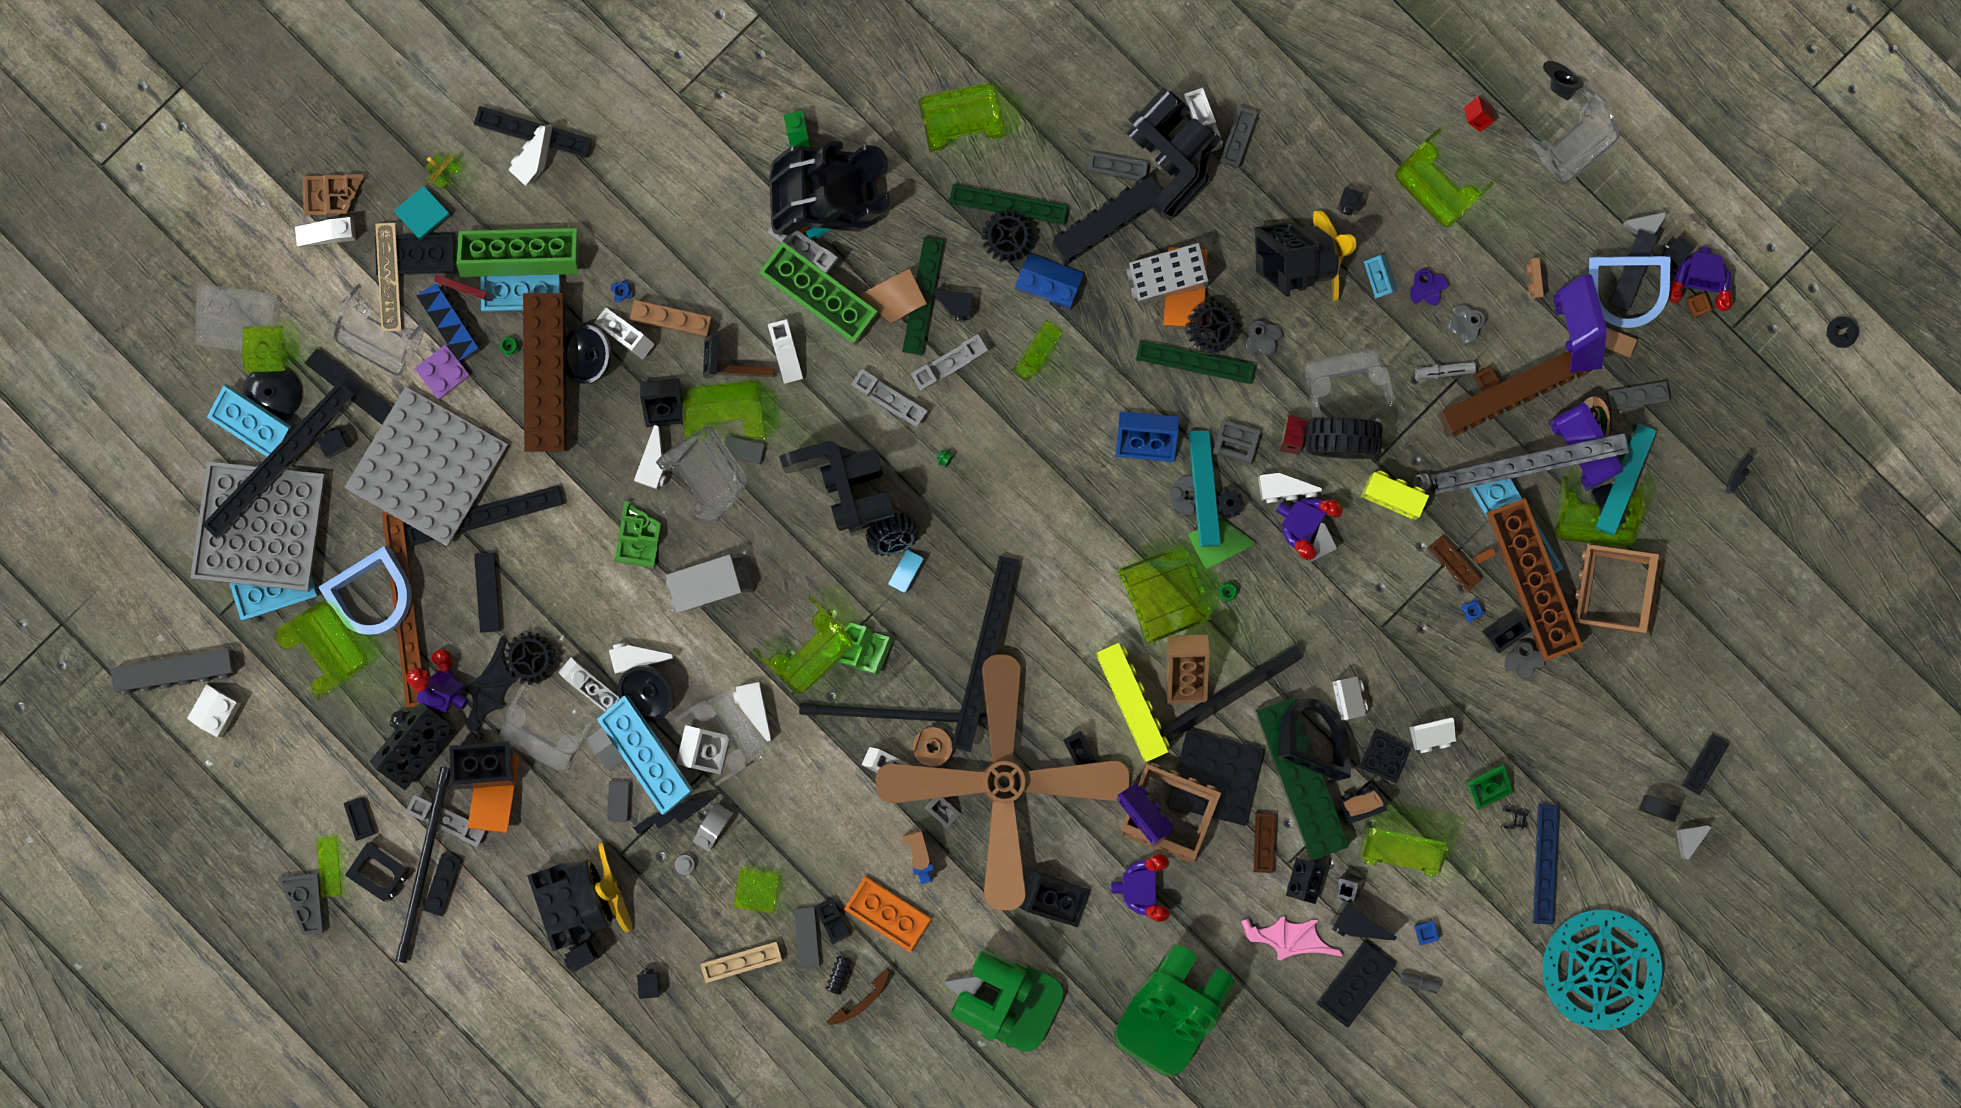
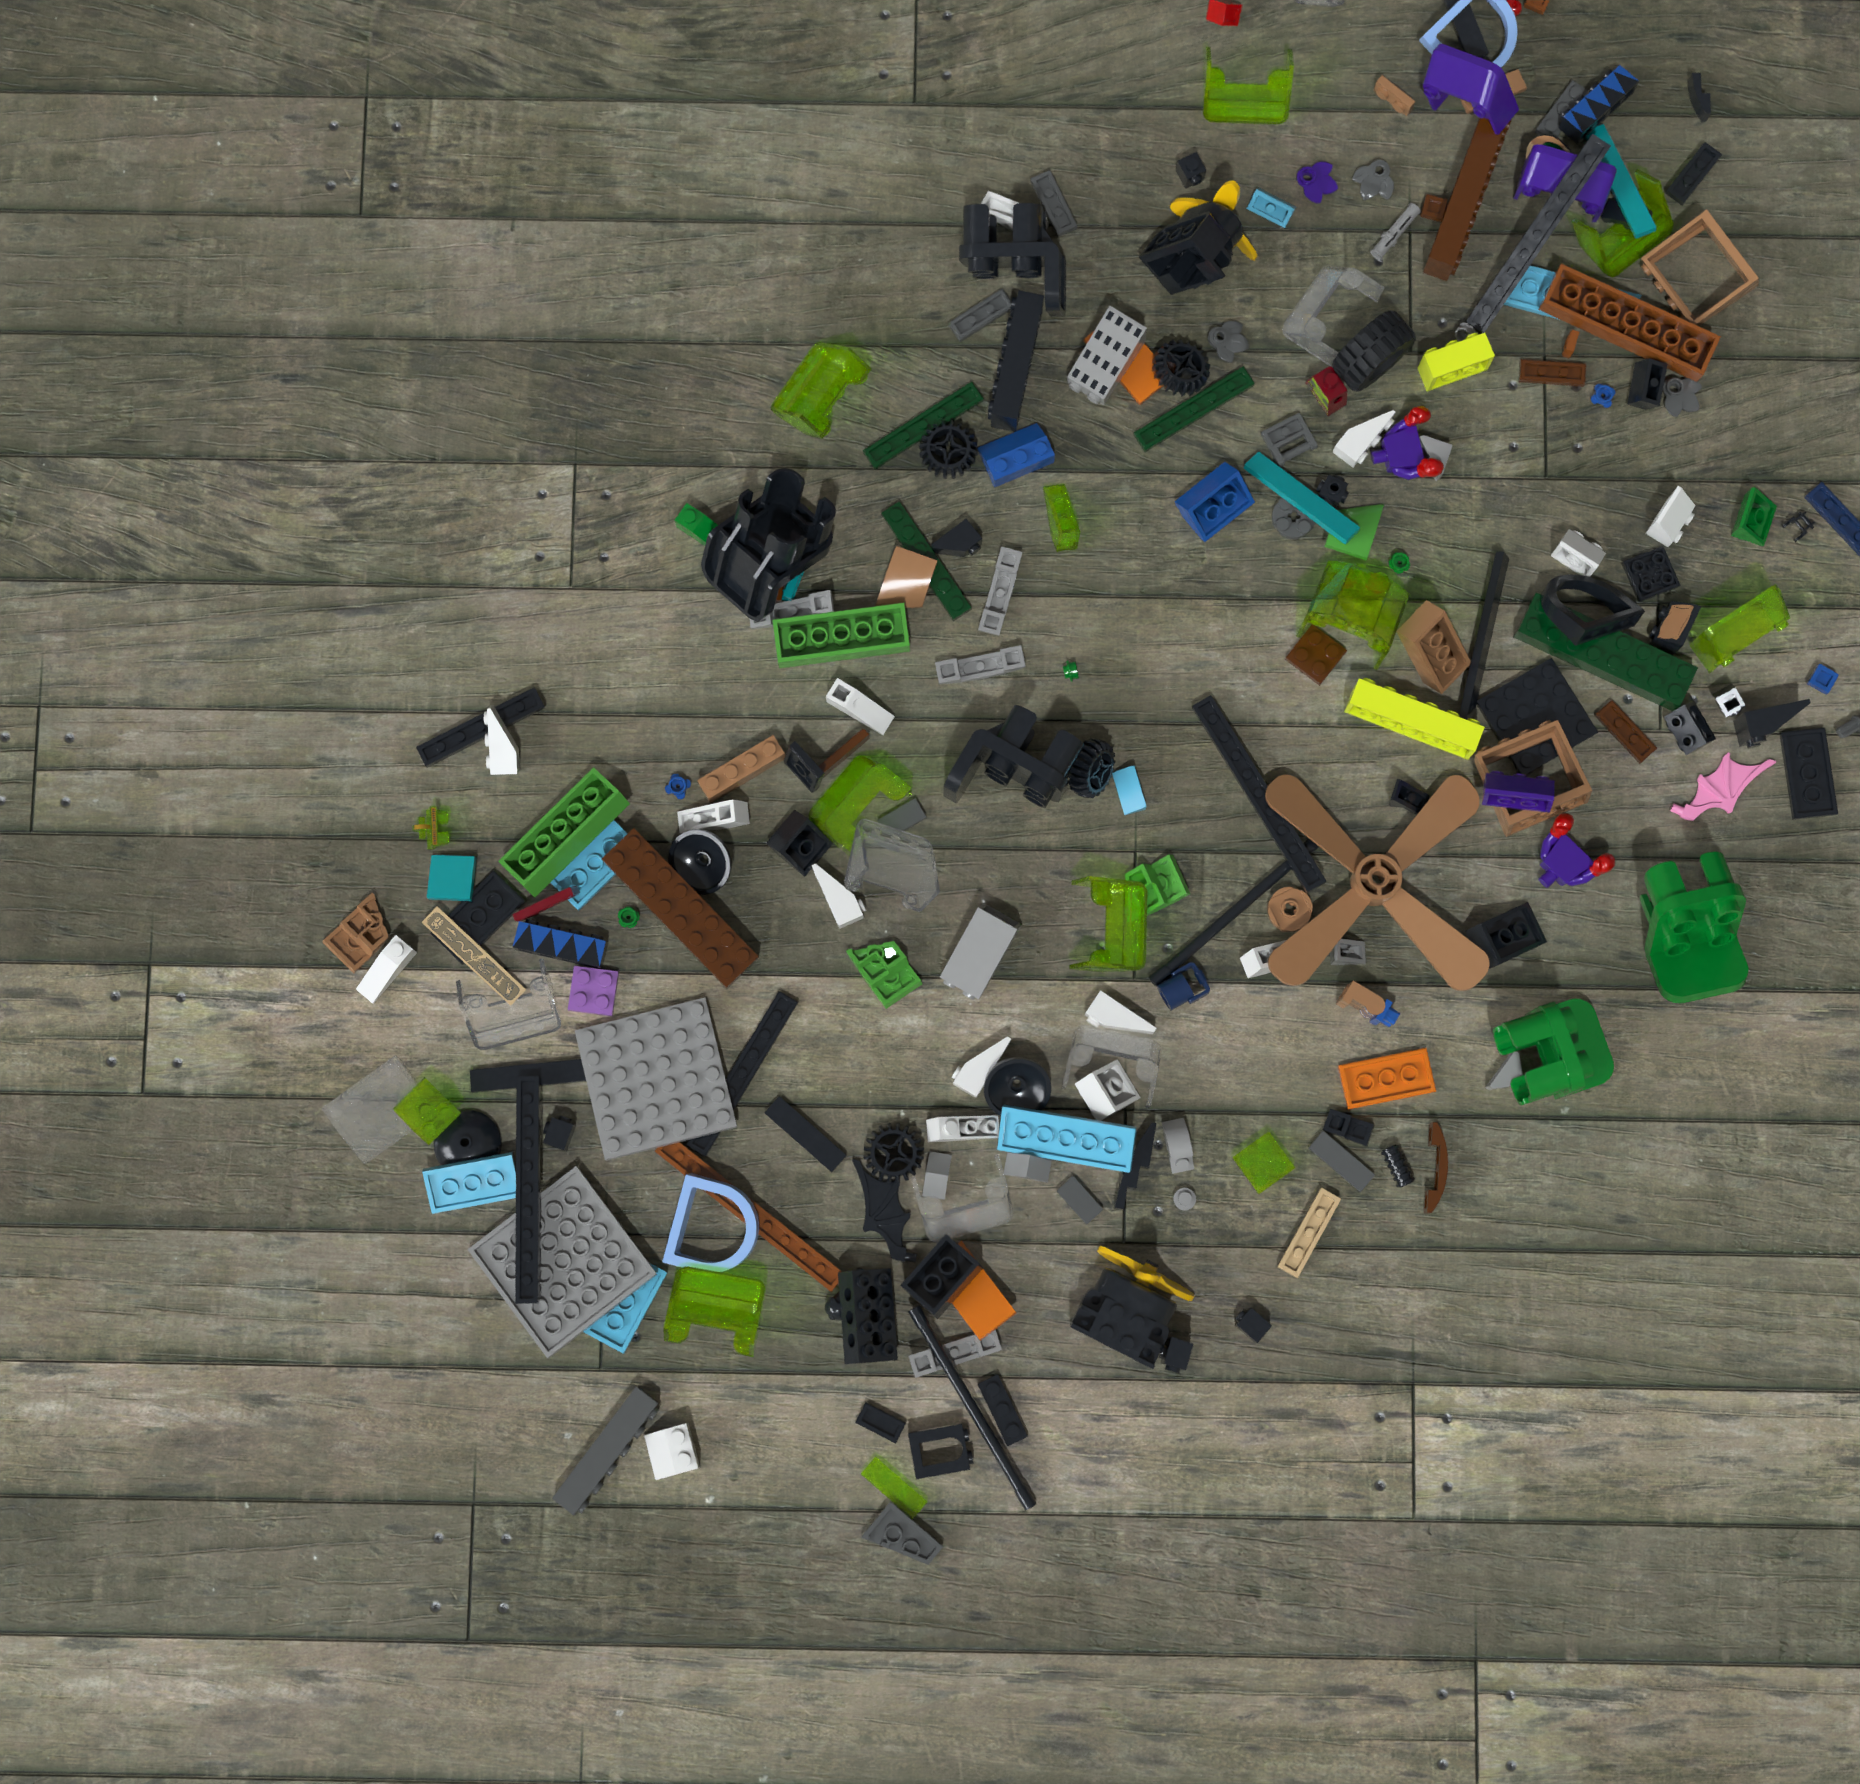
camera: 45 degrees left, 5 degrees down
dark purple torso [406,649,468,712] -> none
none -> light grey slope [922,1151,952,1200]
none -> dark blue piece [1157,962,1210,1011]
none -> reddish brown plate [1285,624,1347,686]
none -> black brick [1559,65,1639,145]
none -> black plate [1665,142,1722,206]

